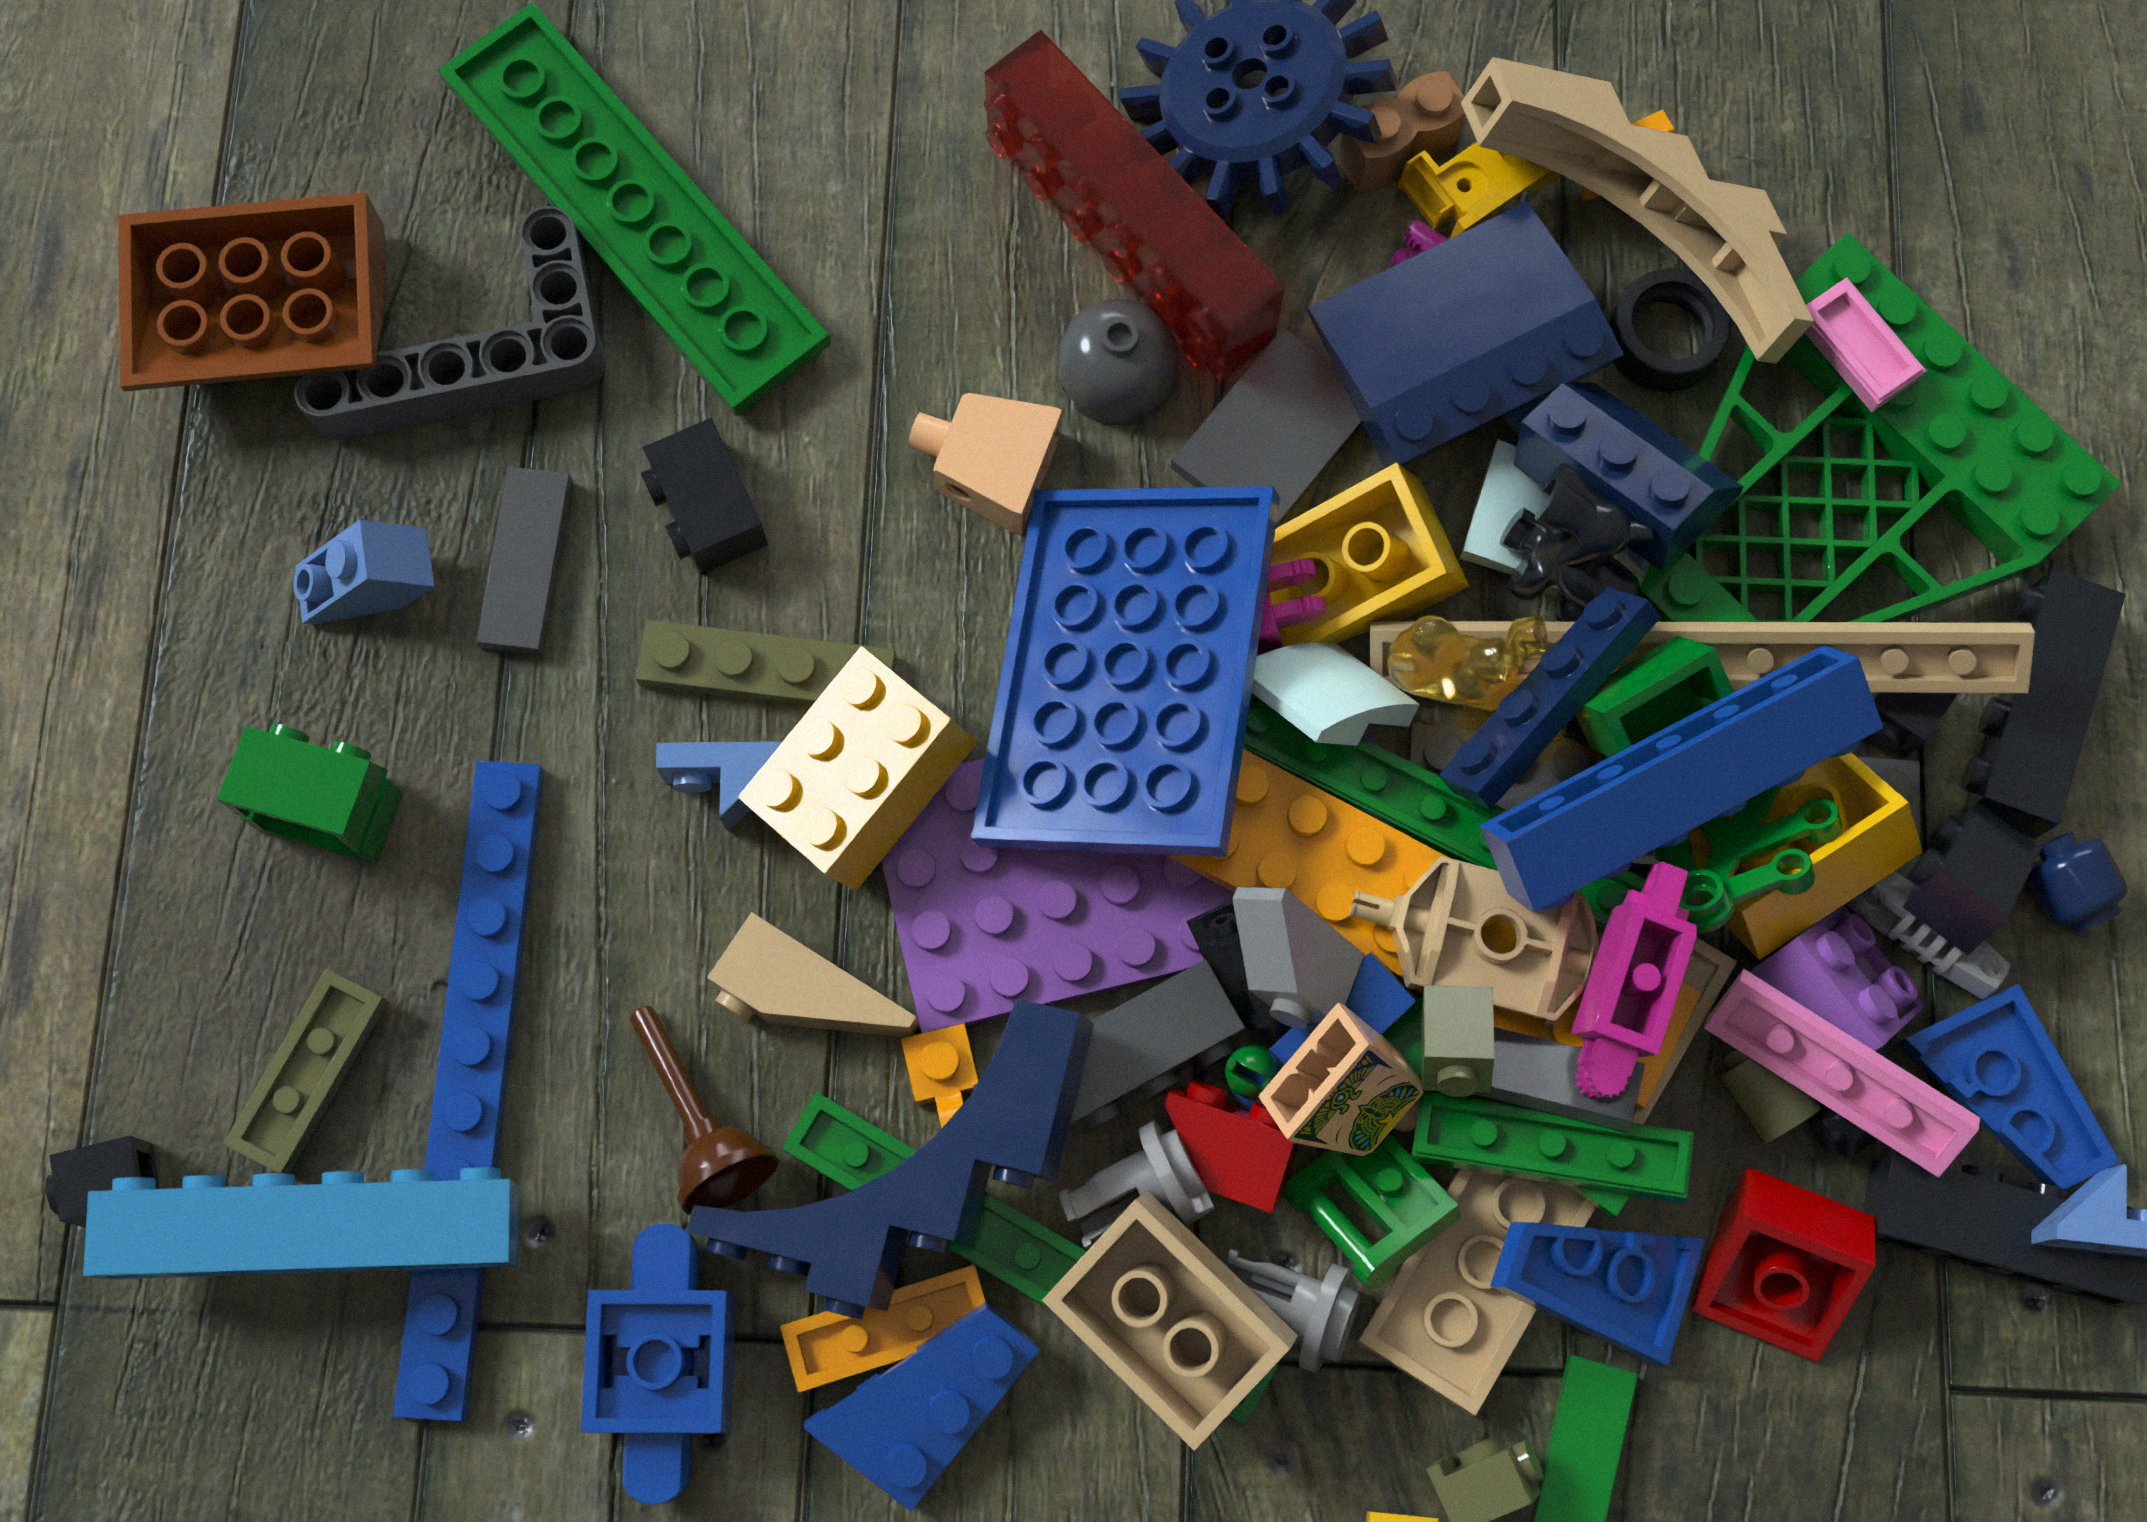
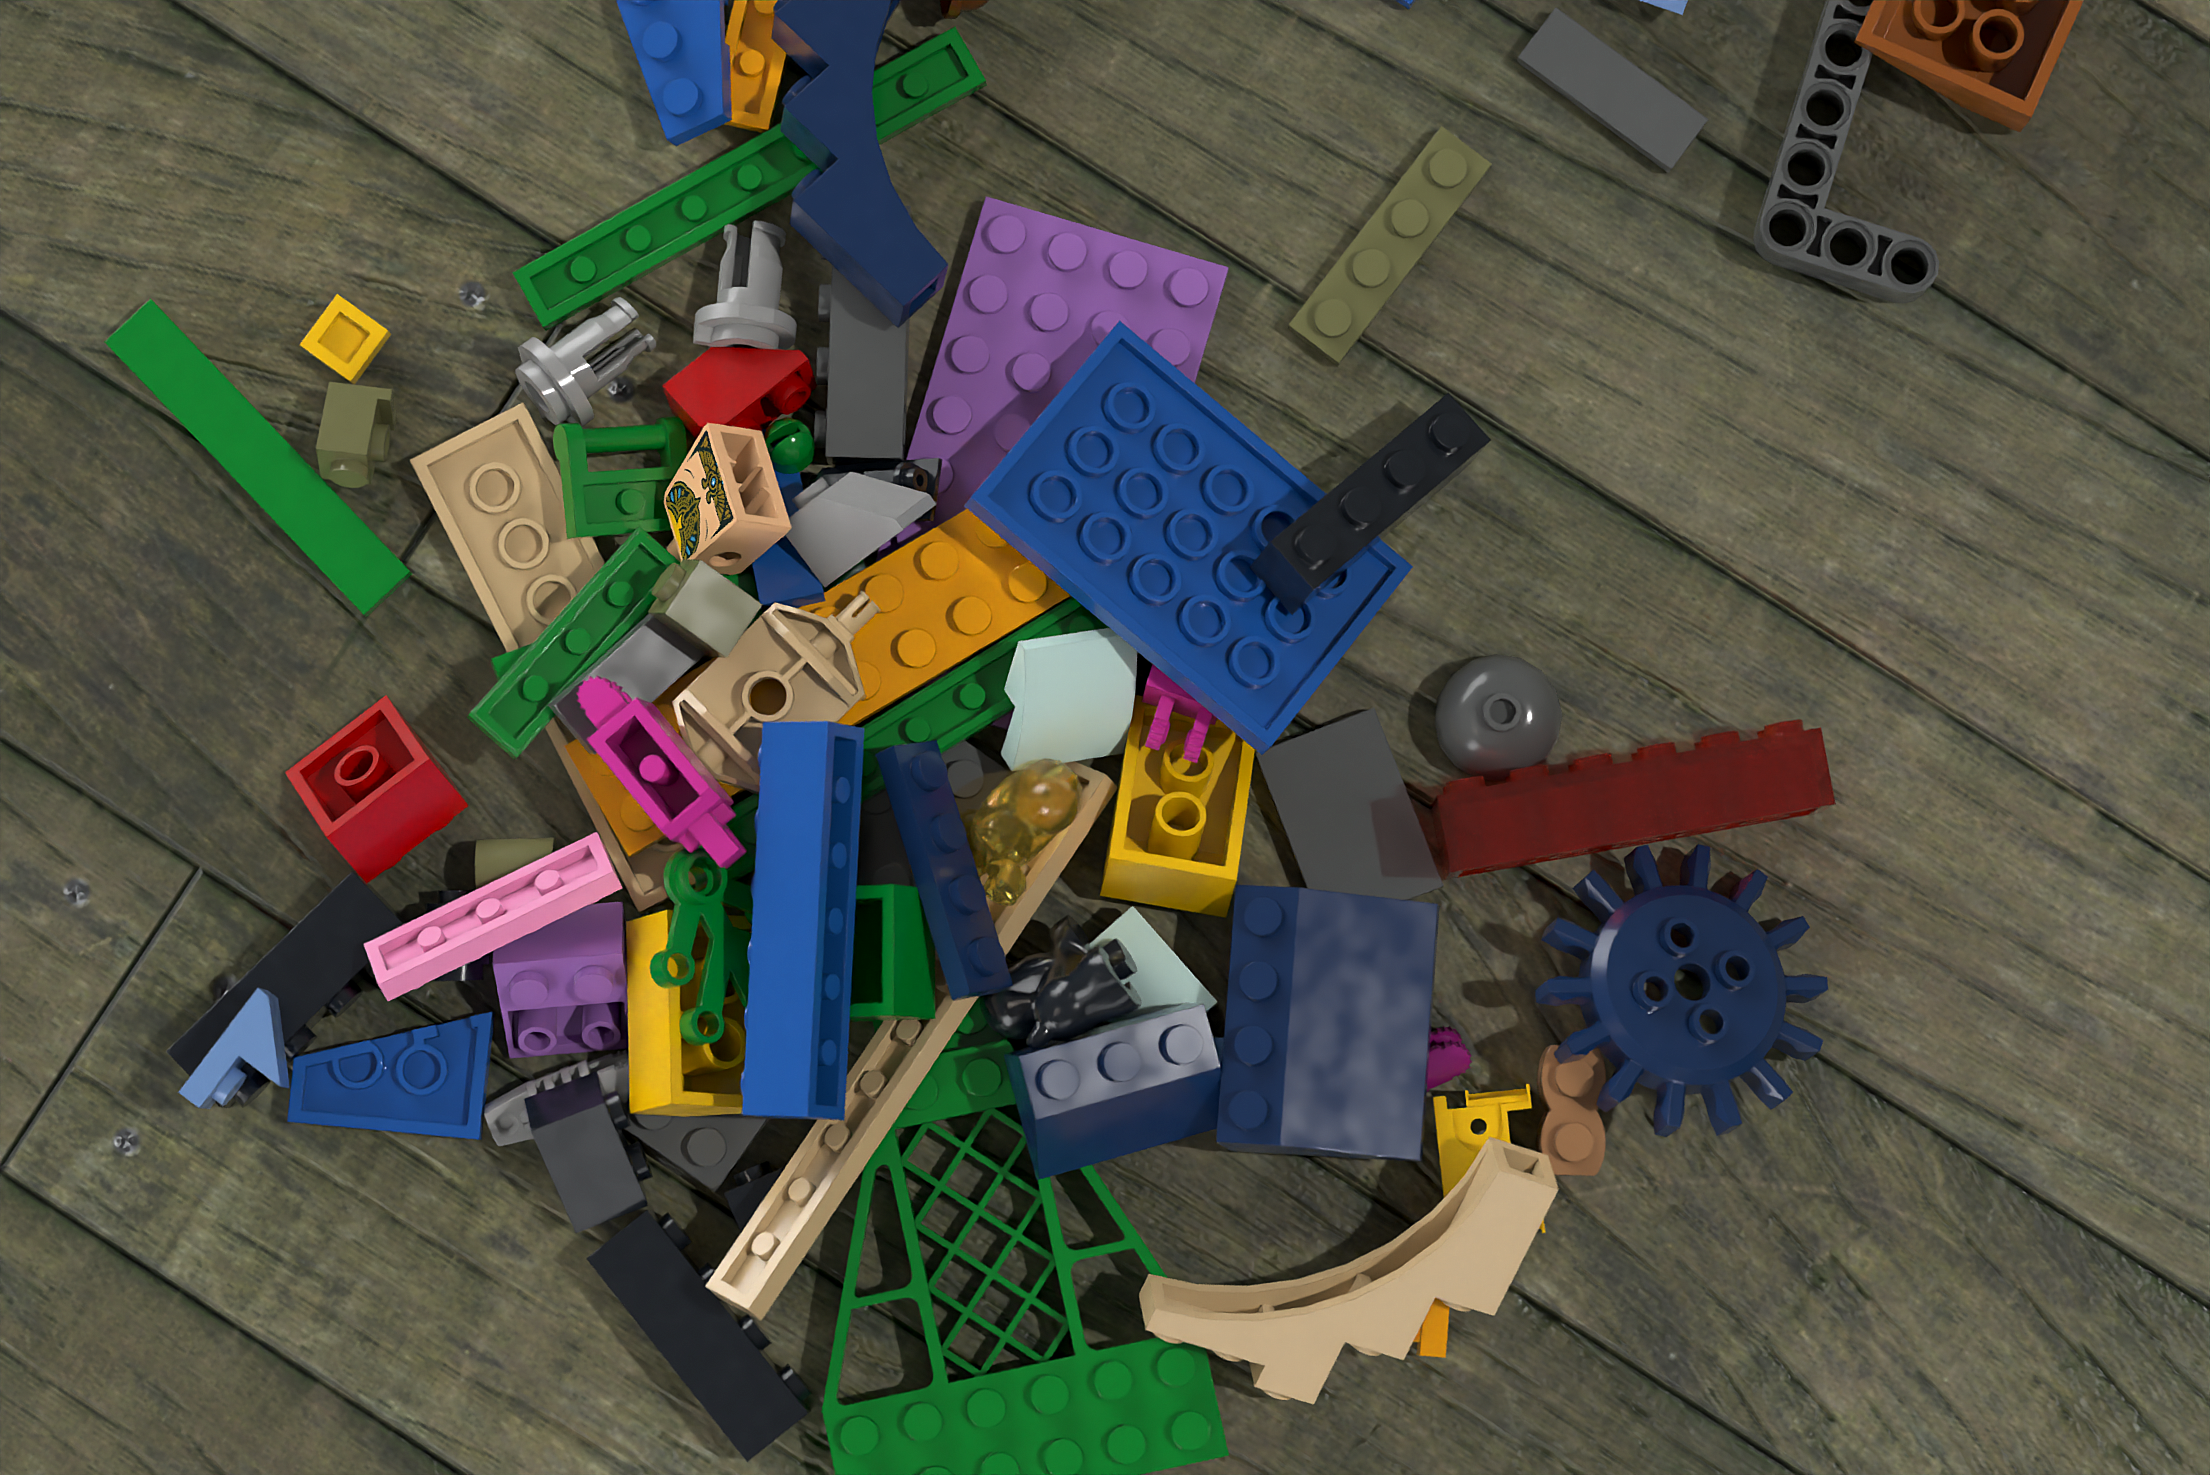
camera: 125 degrees right, 10 degrees up
green plate [438,2,831,417] -> none
black brick [640,417,768,575] -> none
medium blue slope [656,742,782,831] -> none
tan slope [707,912,920,1037] -> none
brick [738,646,979,892] -> none
light orange plate [901,1023,978,1128] -> none
light nougat torso [908,393,1062,536] -> none
tan brick [1042,1191,1298,1451] -> none
blue wing [1490,1222,1706,1366] -> none
black tyre [1609,268,1731,393] -> none
bright pink tile [1804,277,1926,412] -> none
dark blue head [2026,832,2128,933] -> none
none -> black brick [1249,393,1491,615]

